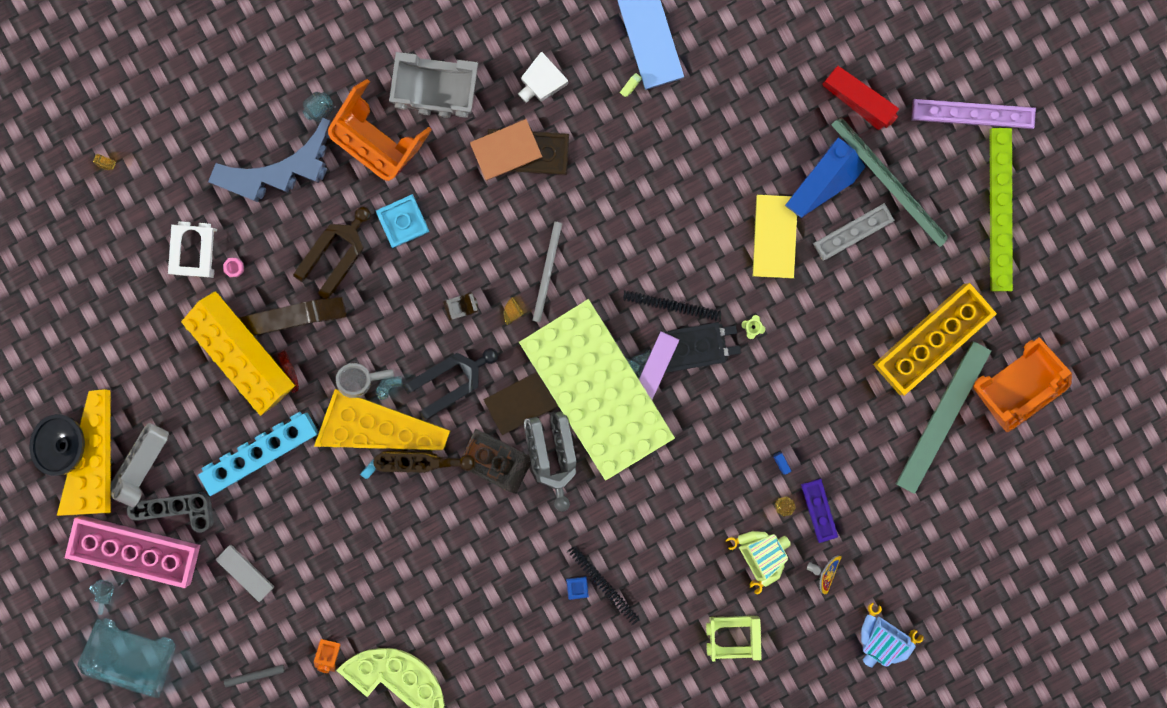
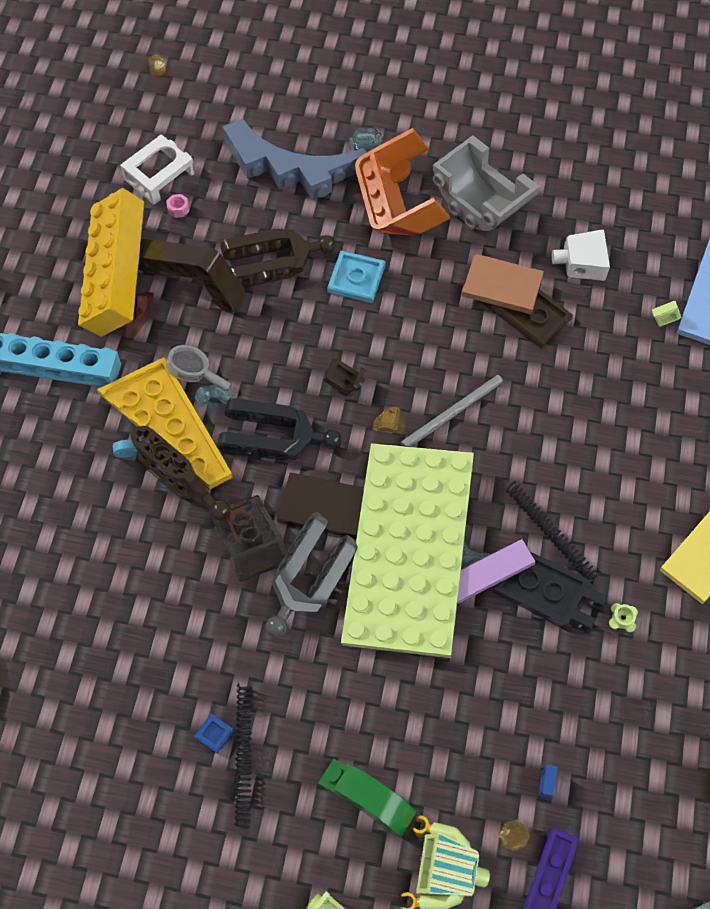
camera: 40 degrees right, 25 degrees down
none -> green arch [318,759,417,837]

